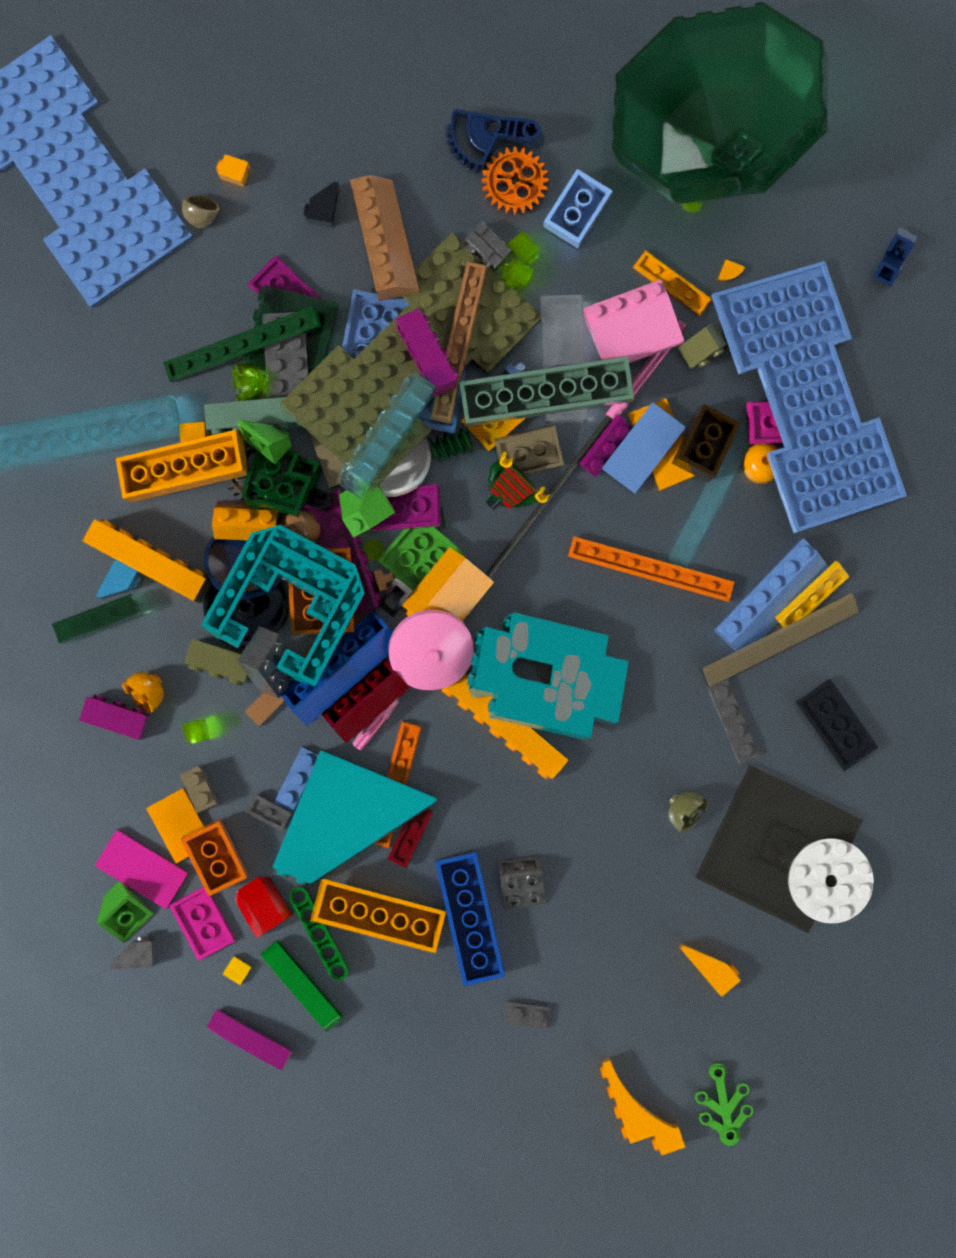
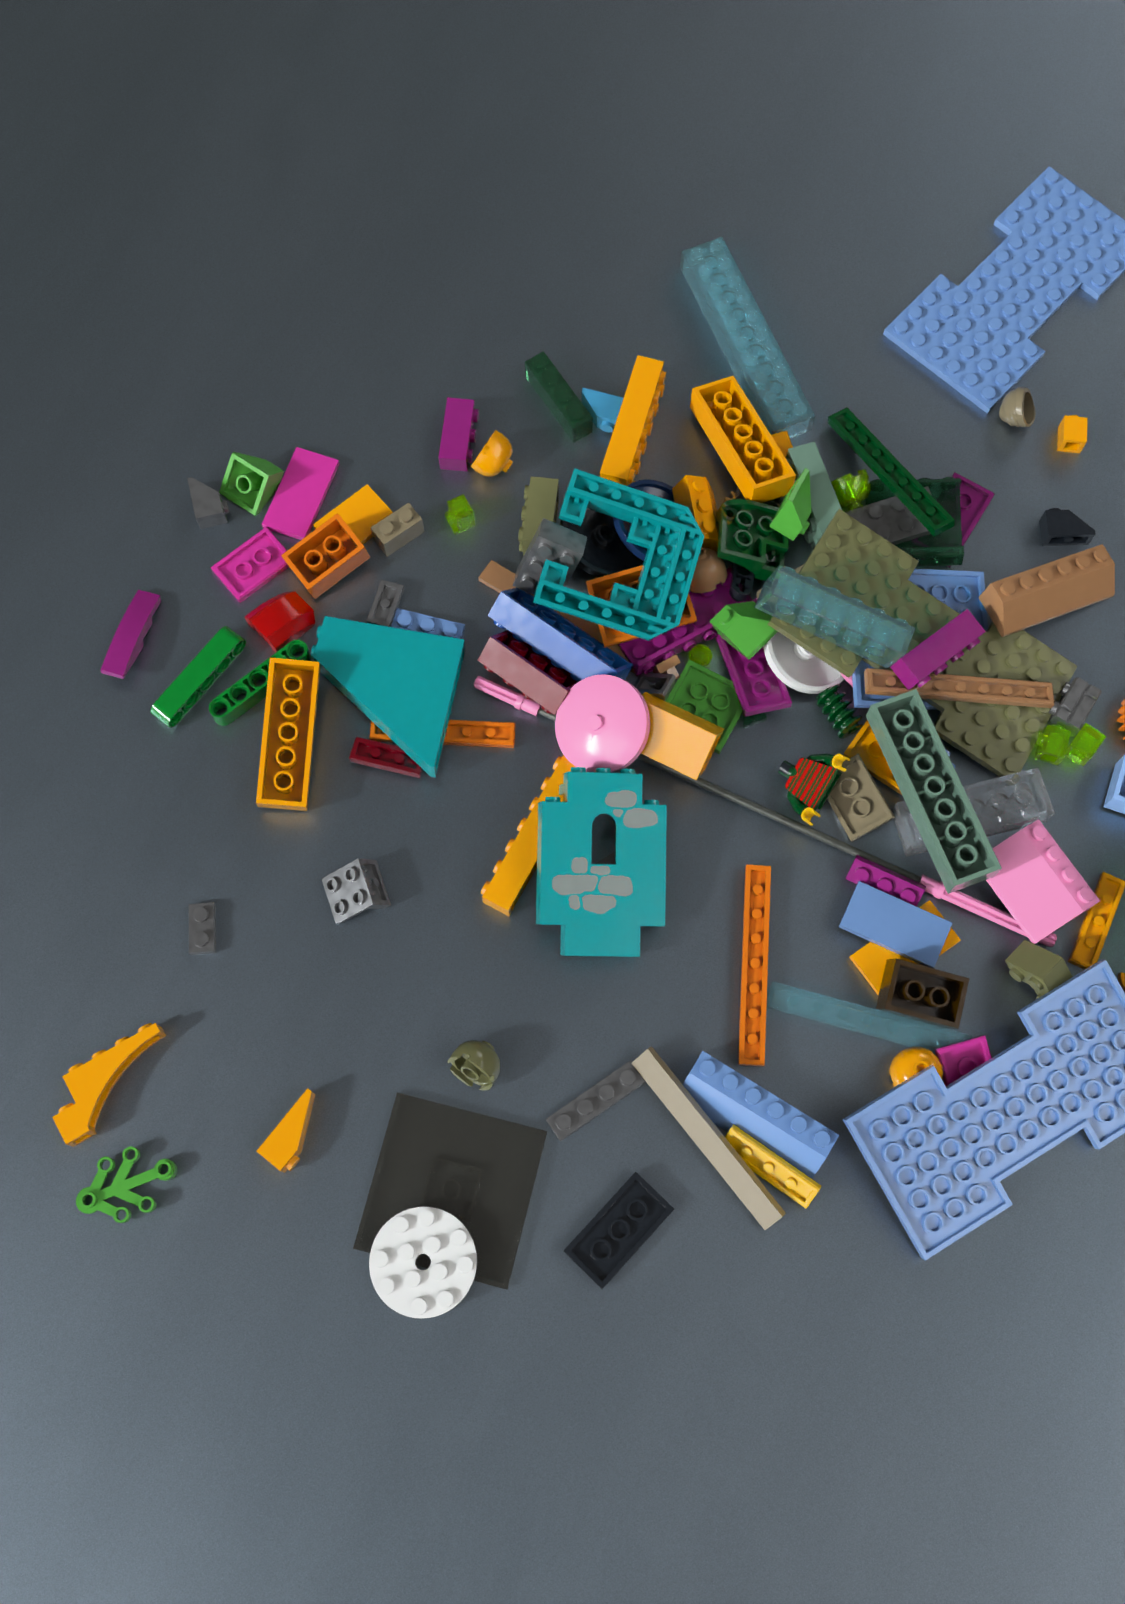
camera: 75 degrees right, 15 degrees down
yellow tile [223,955,252,985] -> none
blue brick [435,851,505,986] -> none

